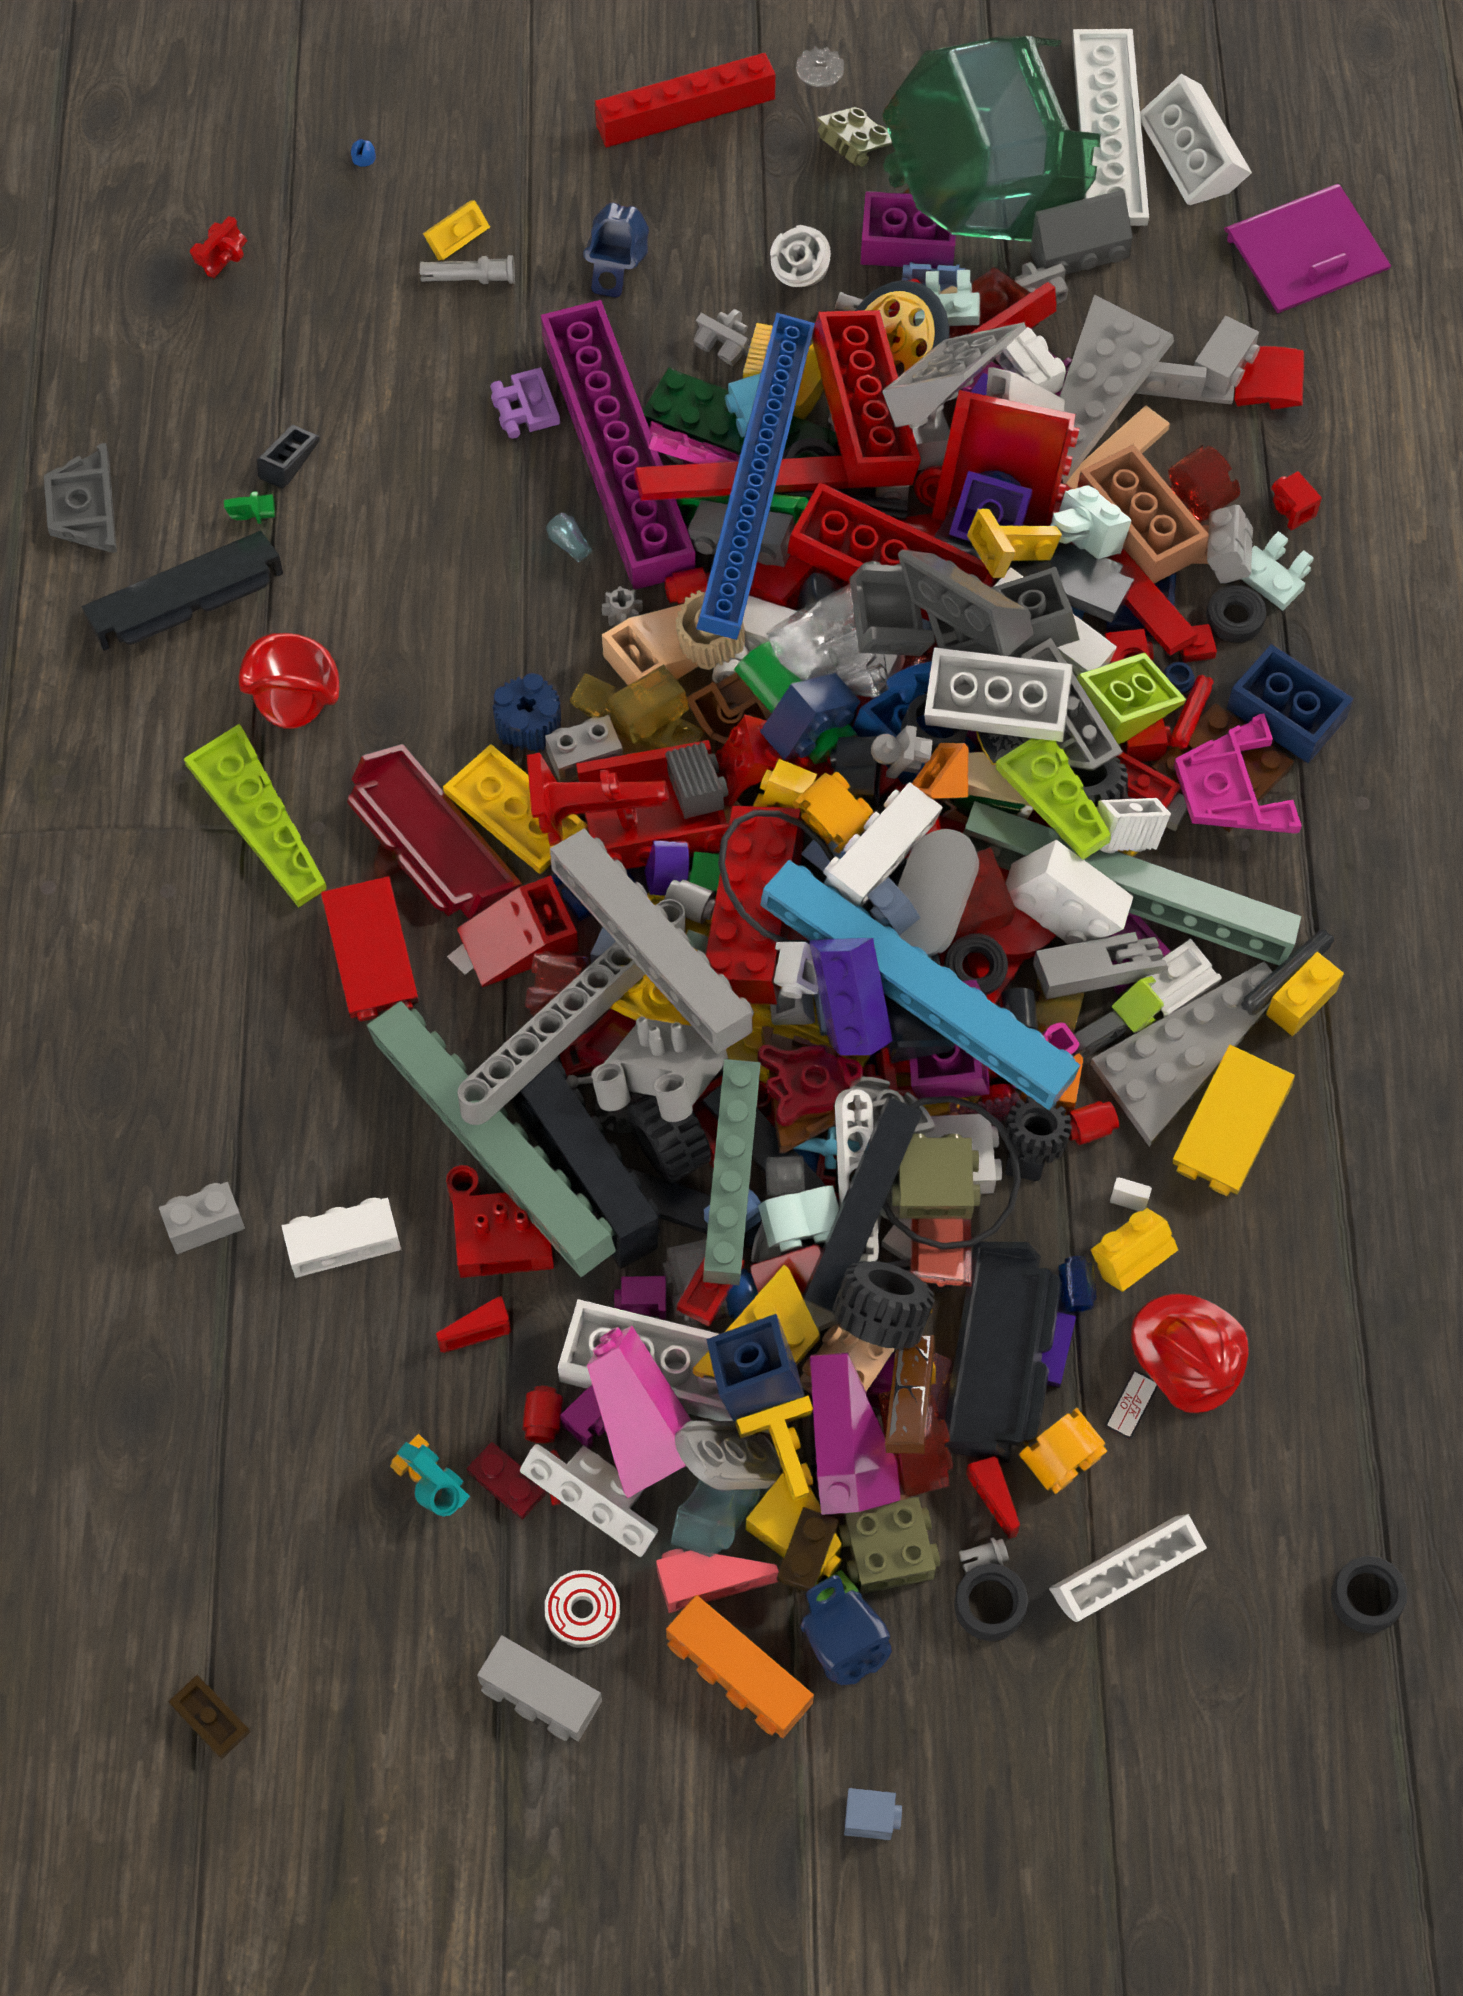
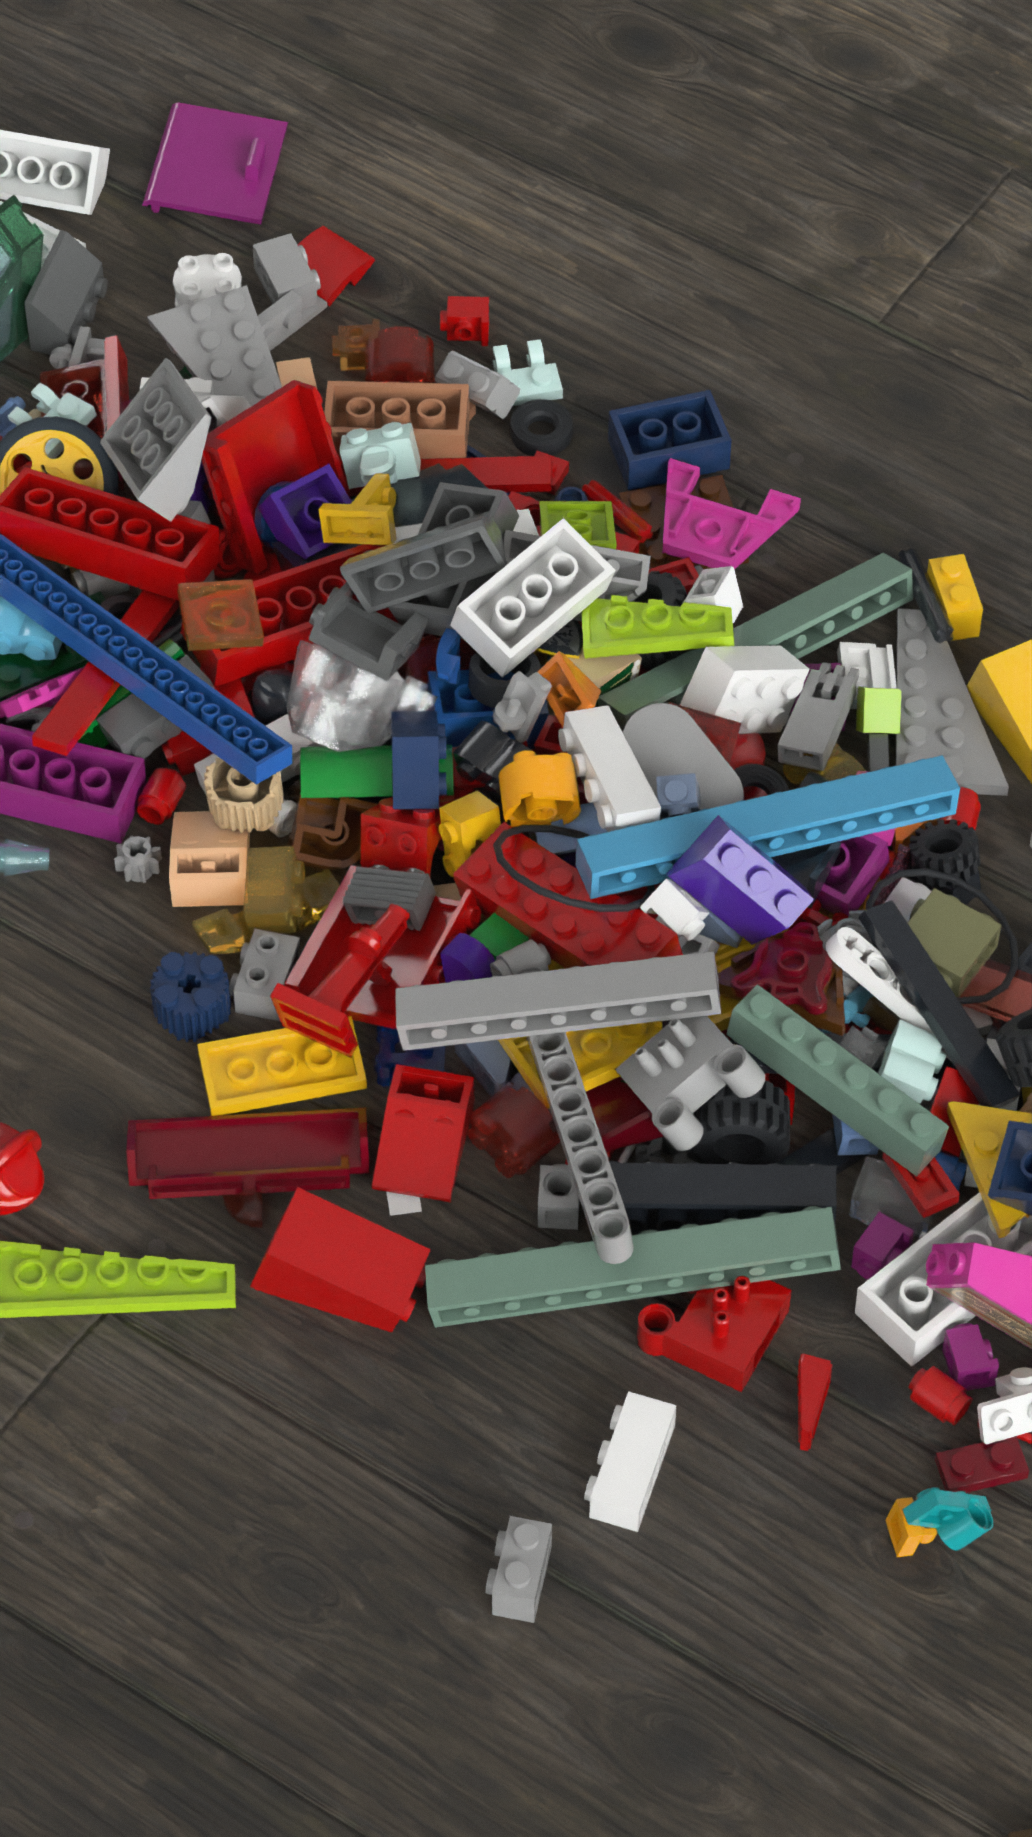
camera: 55 degrees left, 10 degrees down
none -> white brick [173,253,242,308]
none -> clear orange tile [177,579,264,651]
none -> clear orange brick [332,319,382,371]

